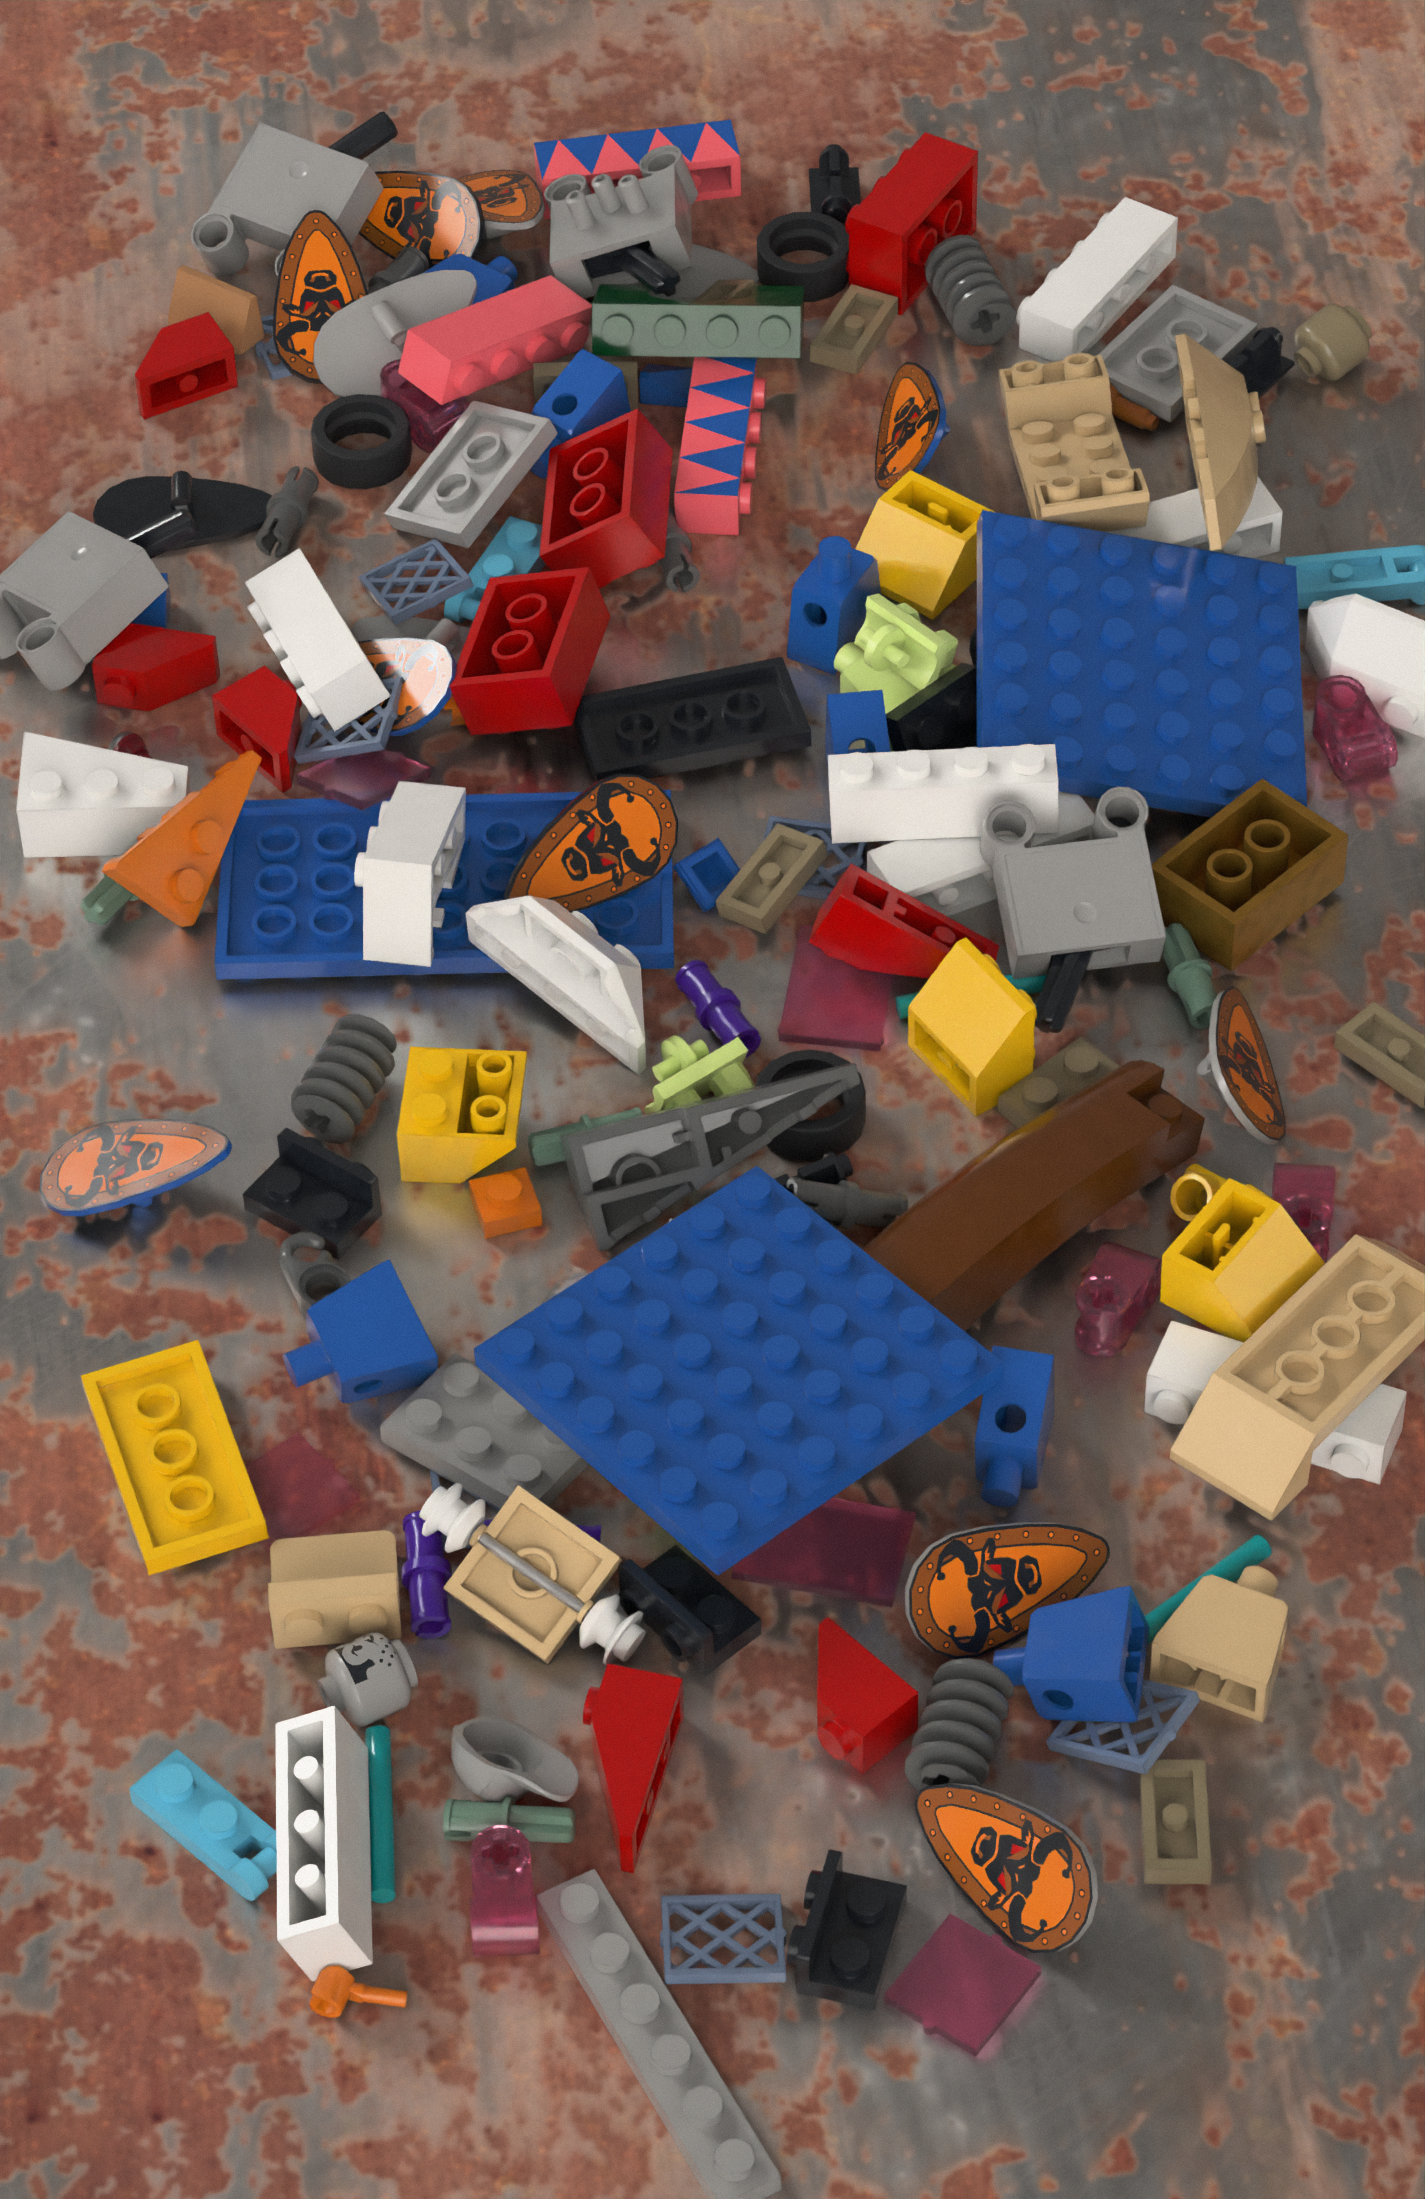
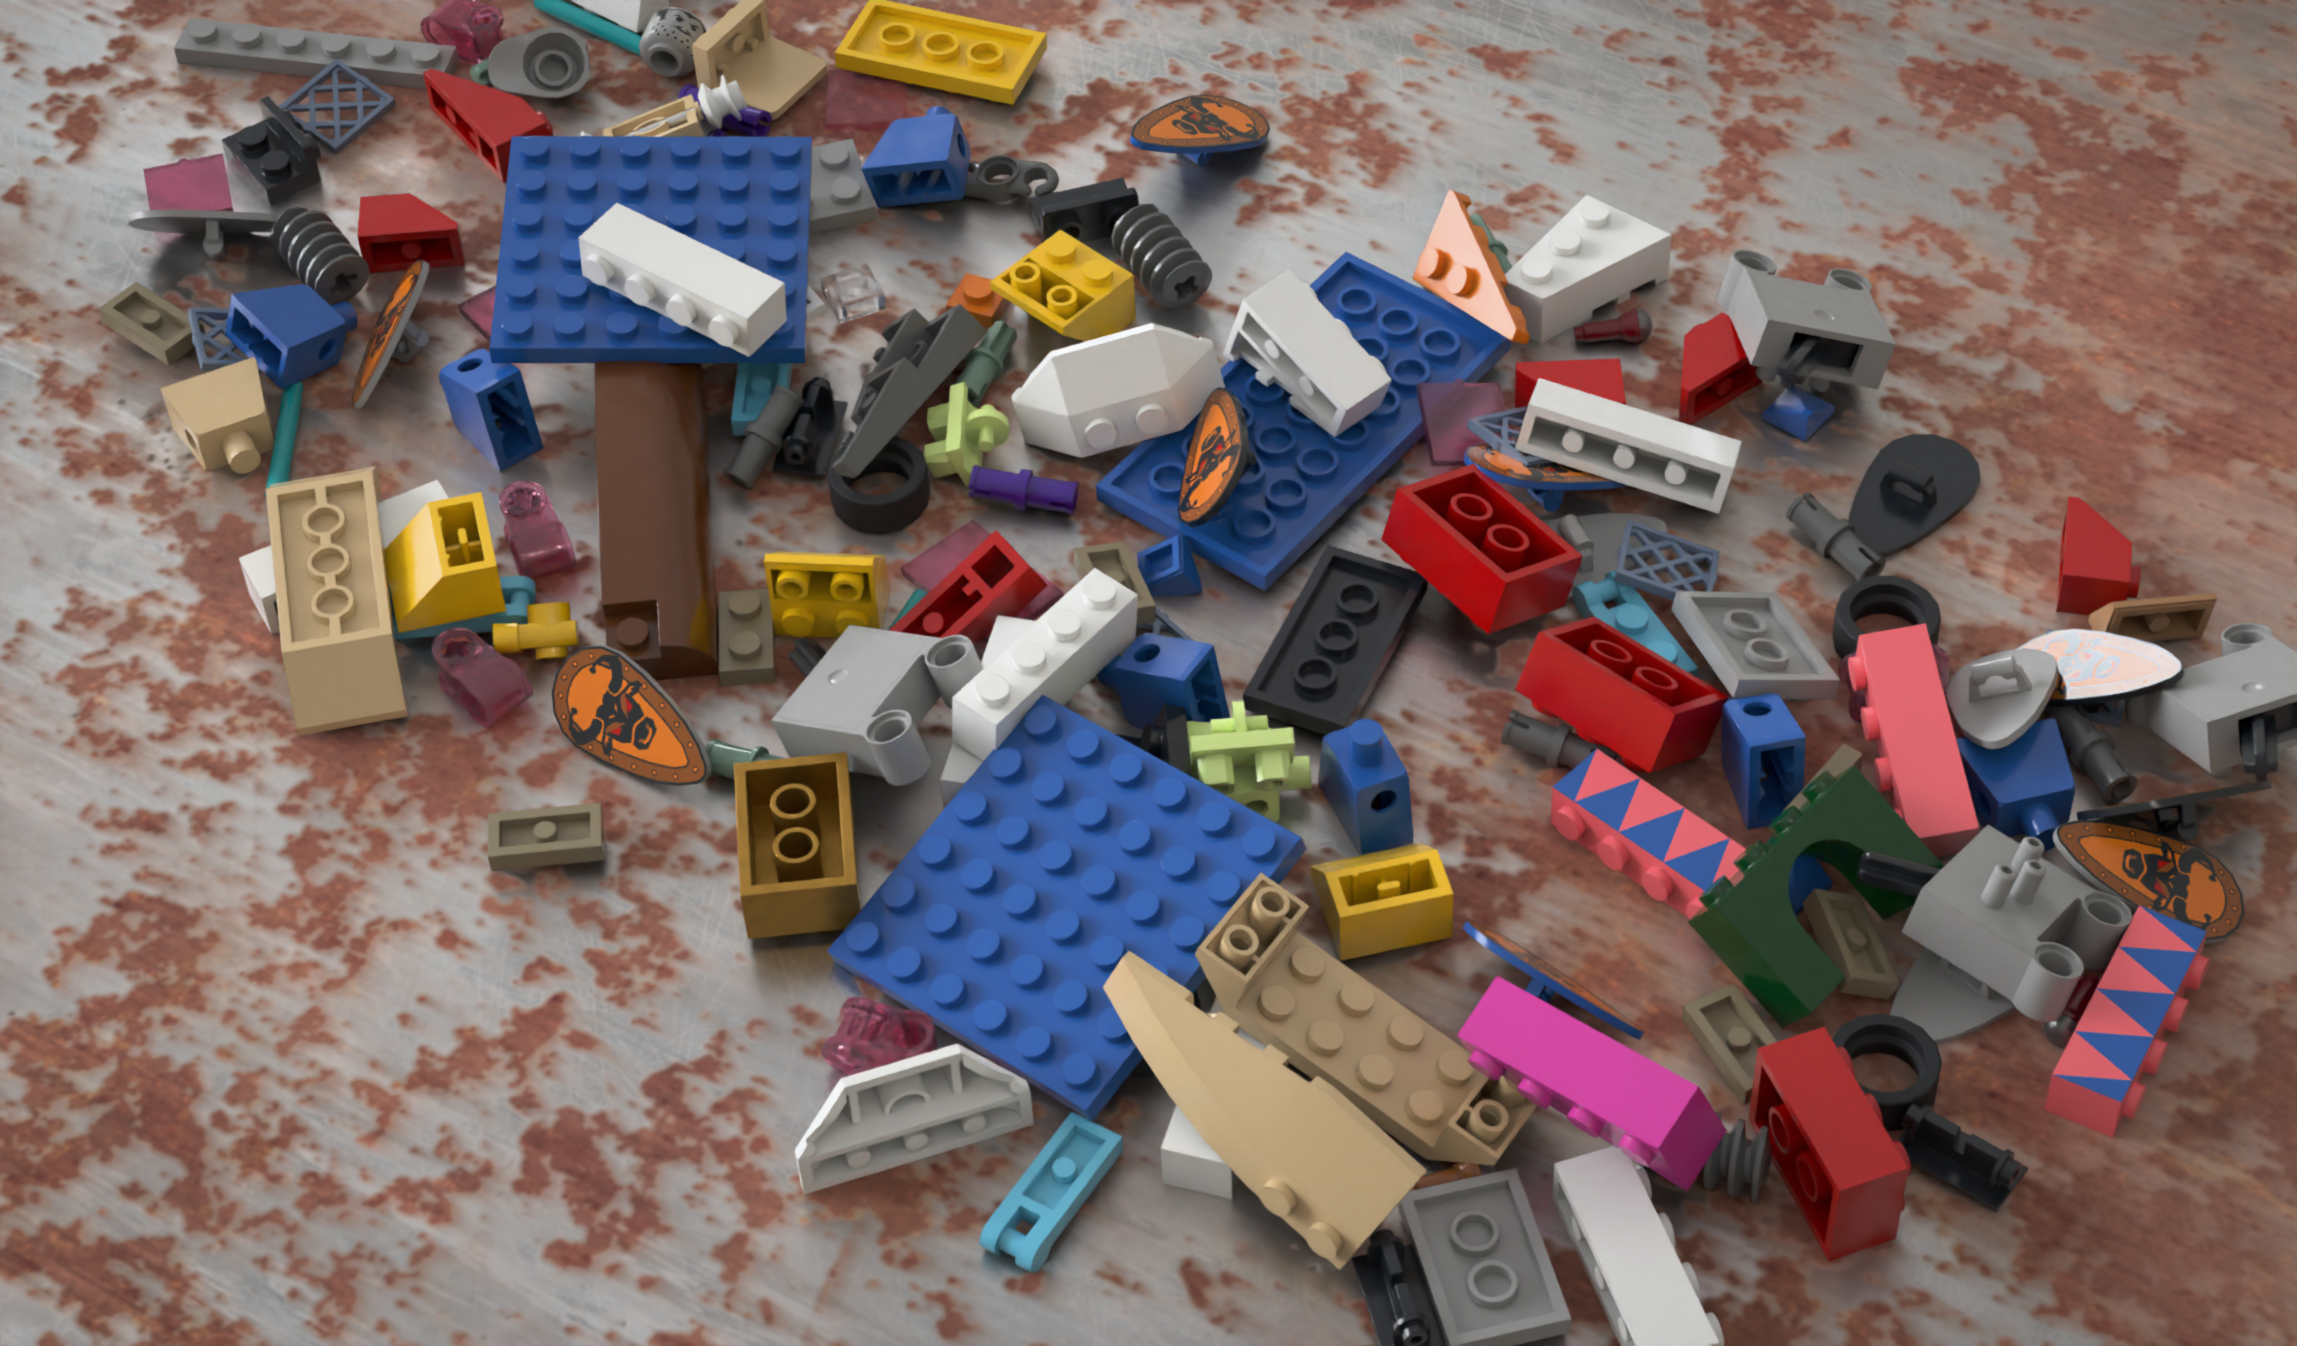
camera: 130 degrees right, 0 degrees up
none -> white brick [578,203,787,357]
none -> dark pink wedge [1457,976,1727,1191]

